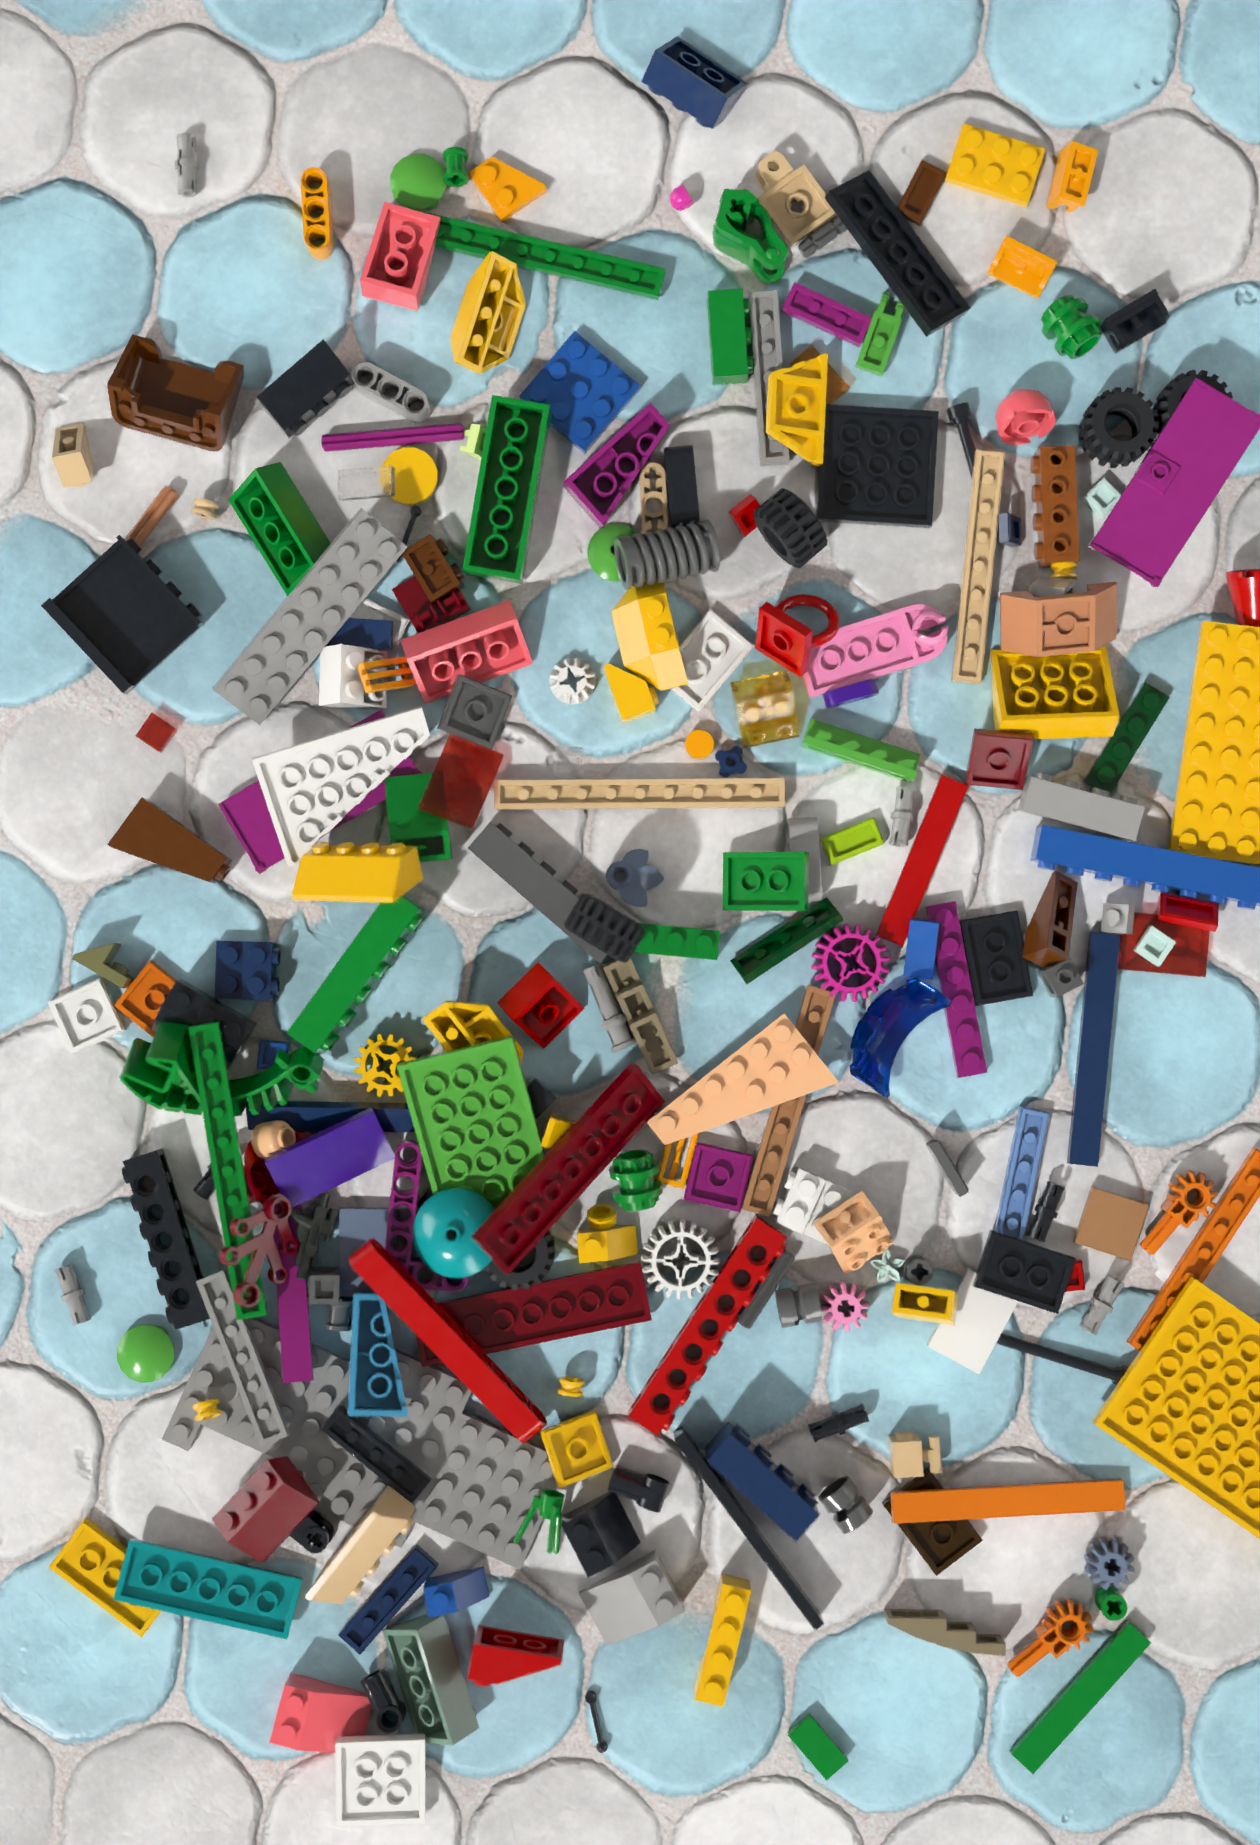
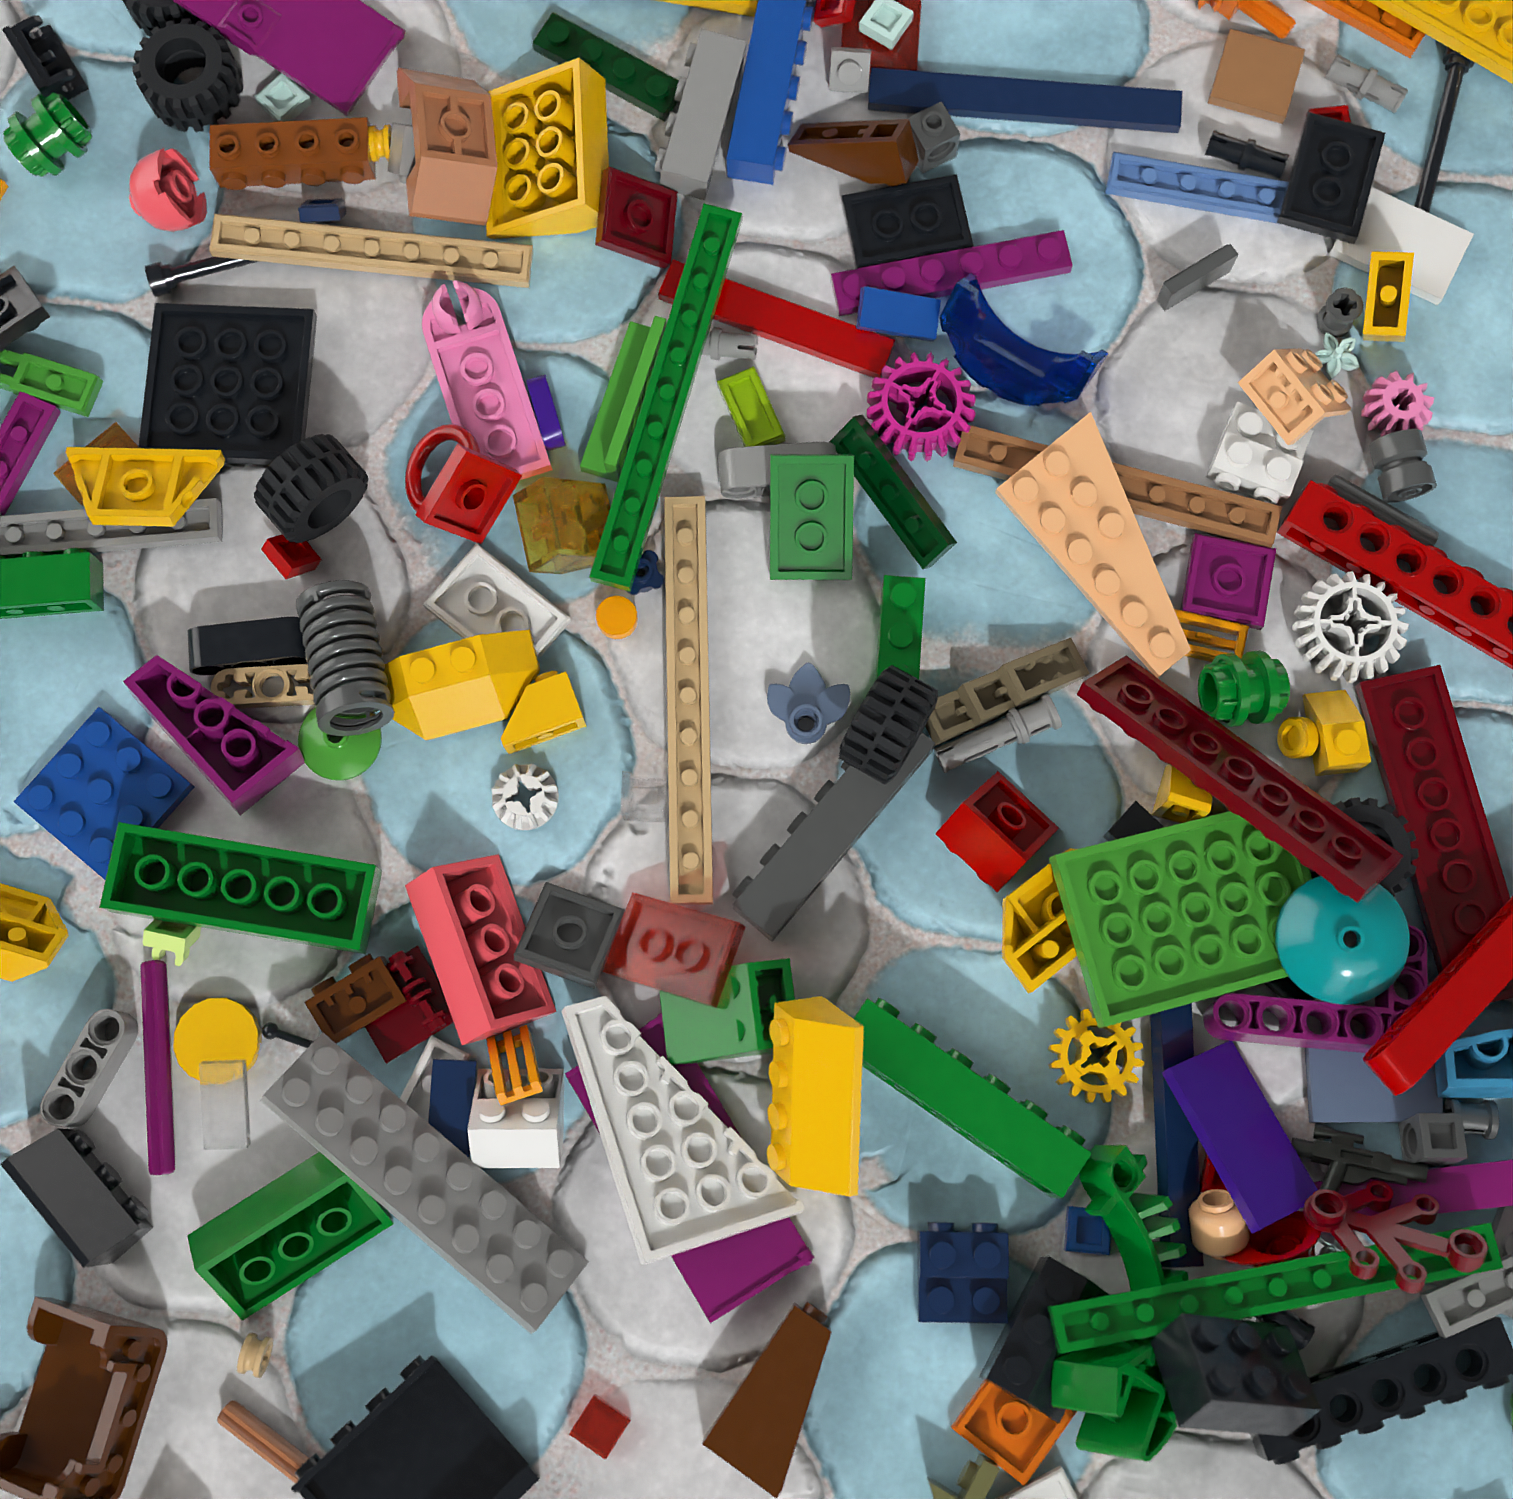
camera: 90 degrees left, 10 degrees down
none -> green plate [589,204,743,592]
none -> black brick [1150,1313,1321,1436]

